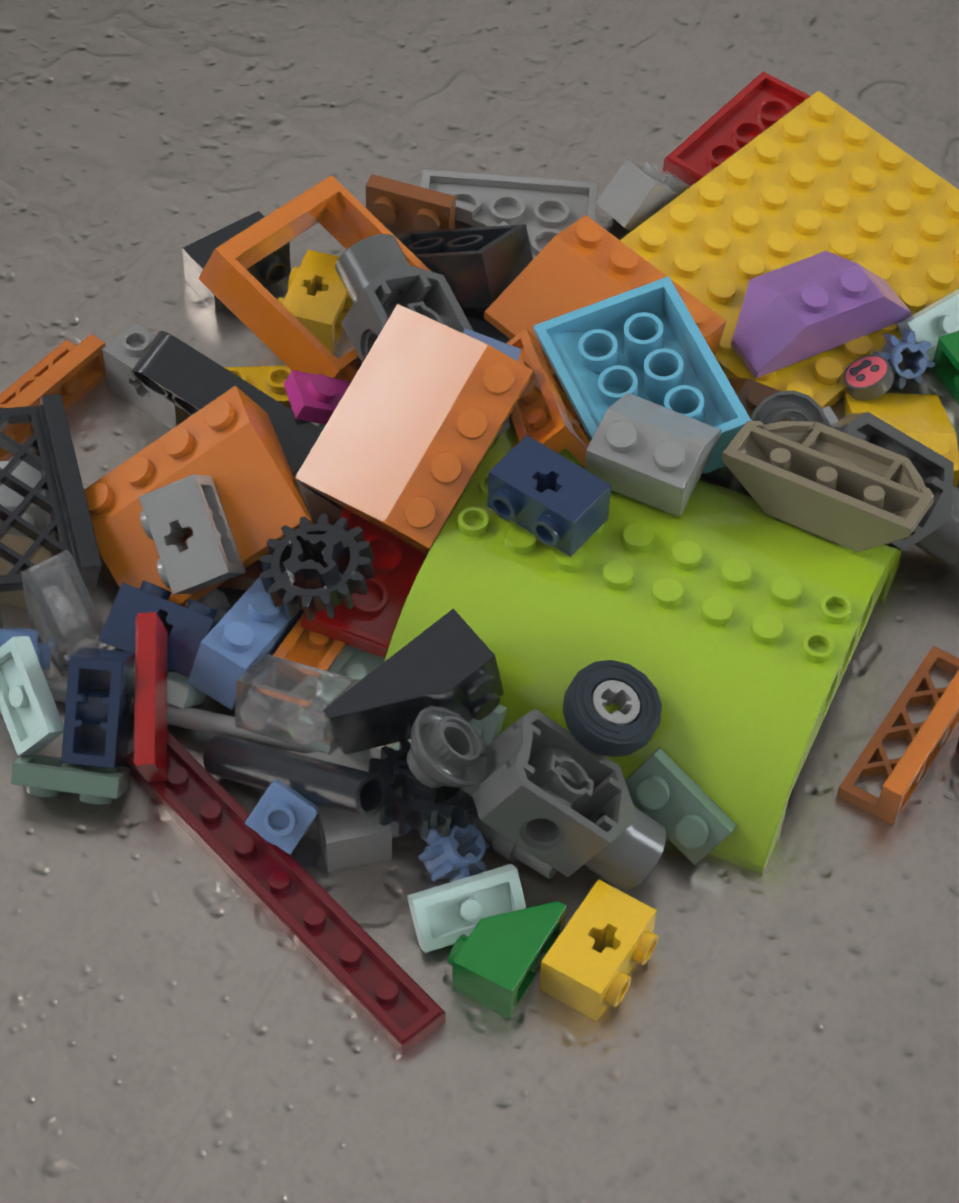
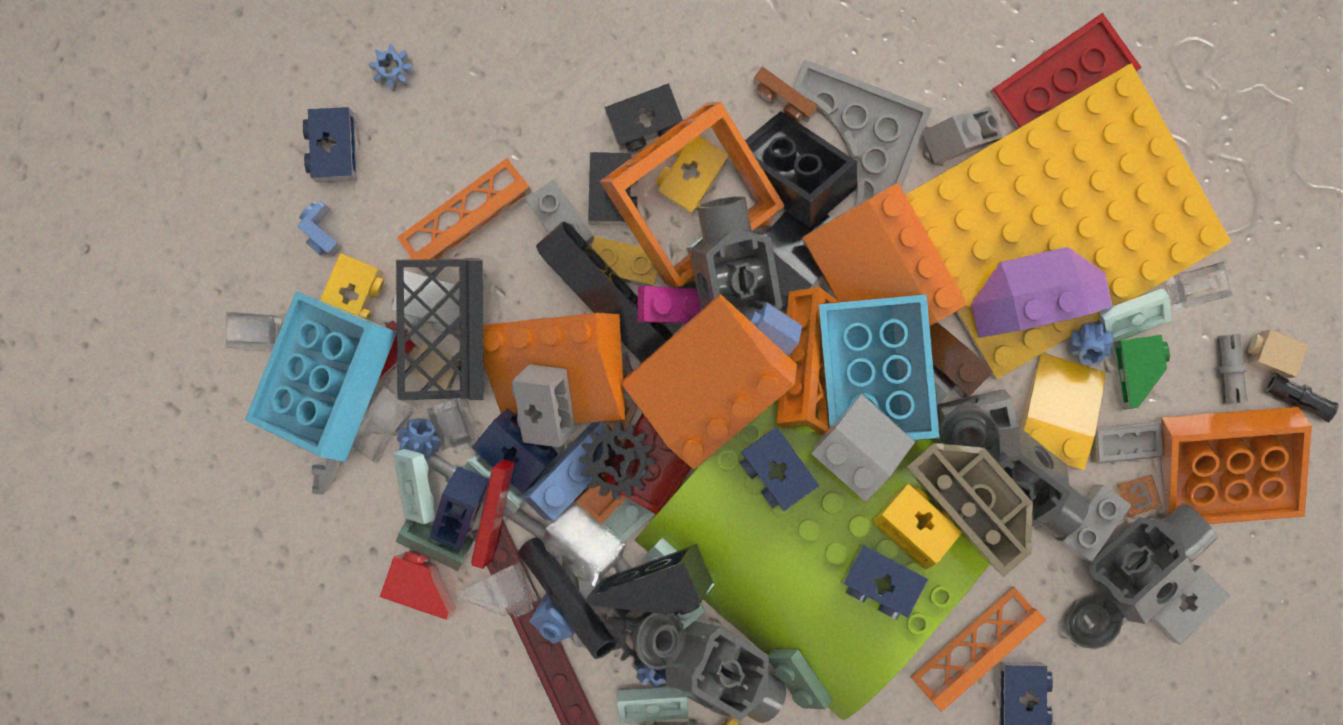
camera: 15 degrees right, 35 degrees up
black bush [562,660,662,757] -> none
tile [843,355,894,400] -> none
none -> red slope [379,550,456,620]
none -> clear slope [455,561,538,618]
none -> black brick [588,152,638,226]
none -> dark blue brick [840,544,928,620]
none -> yellow brick [872,484,962,570]

